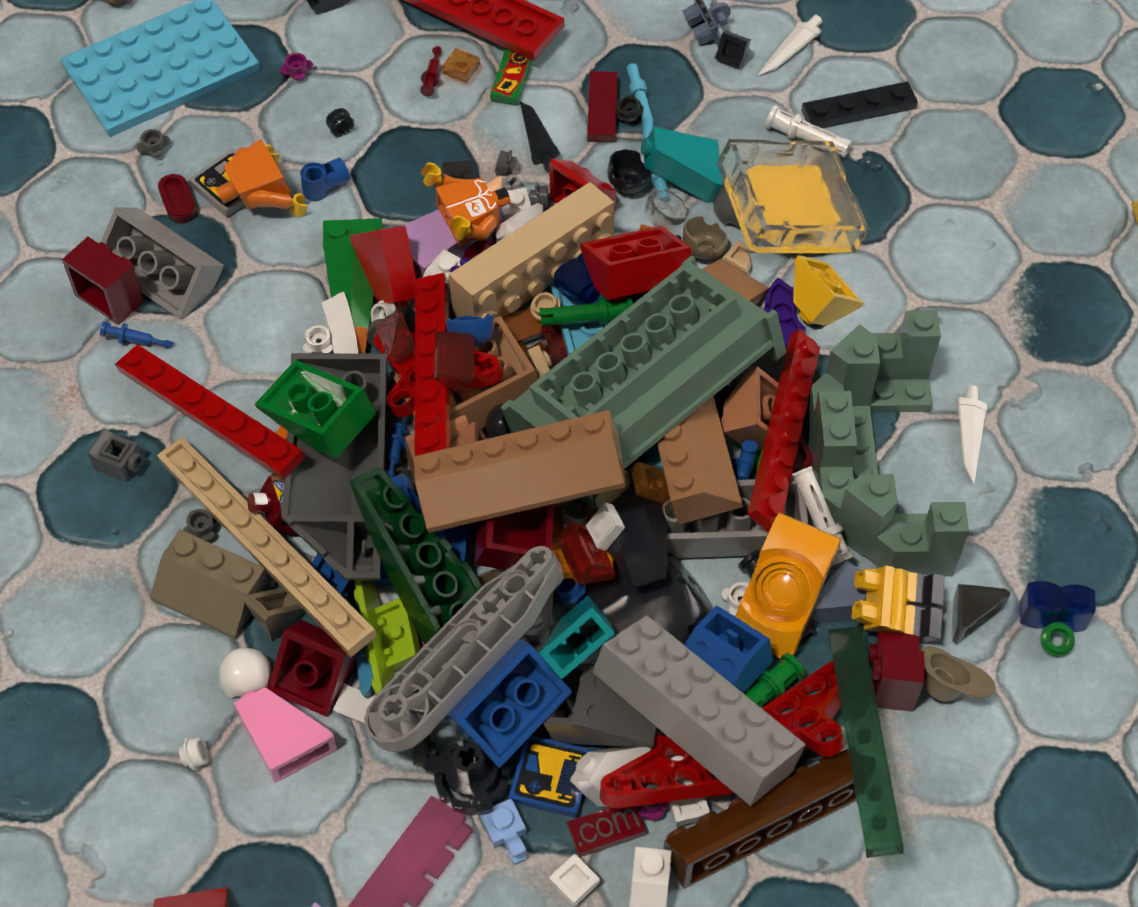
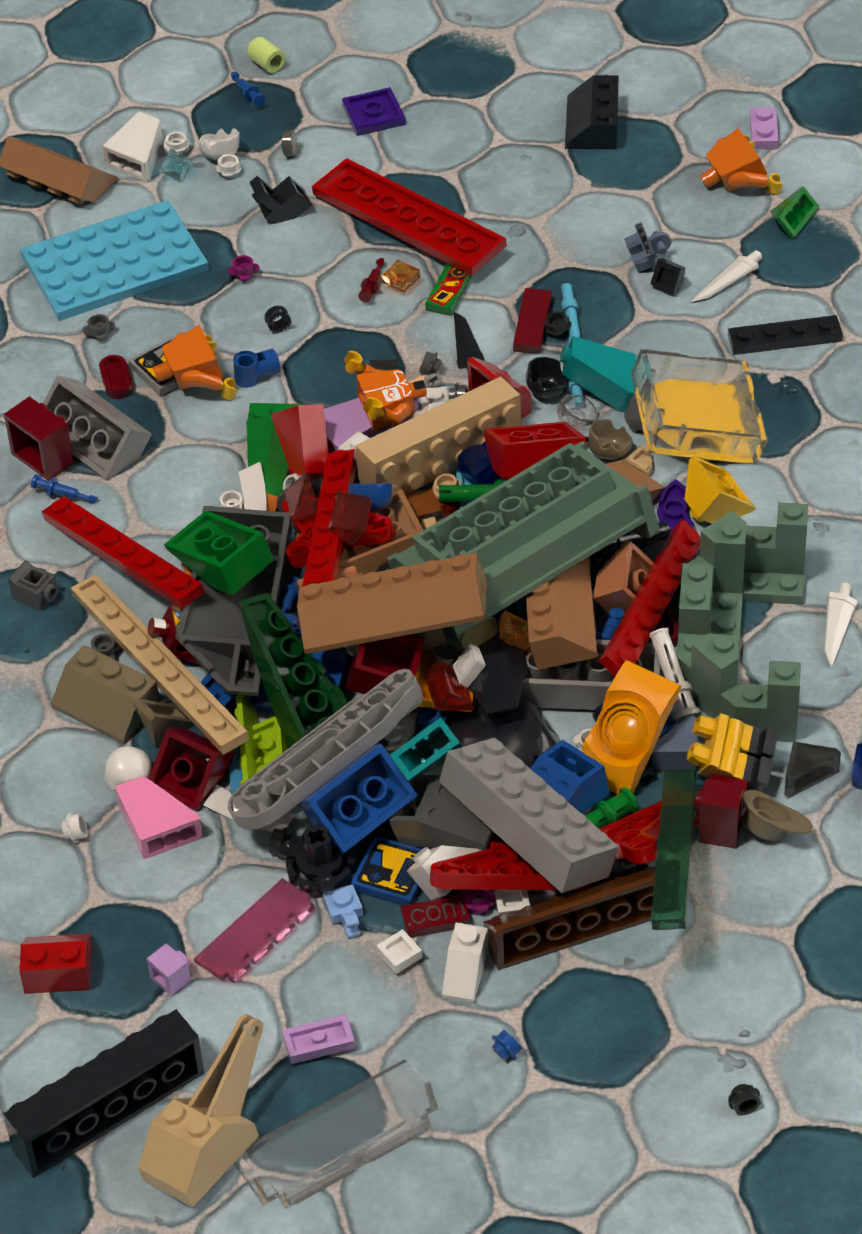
camera: 10 degrees right, 10 degrees down
white pin [765,104,852,158] -> none

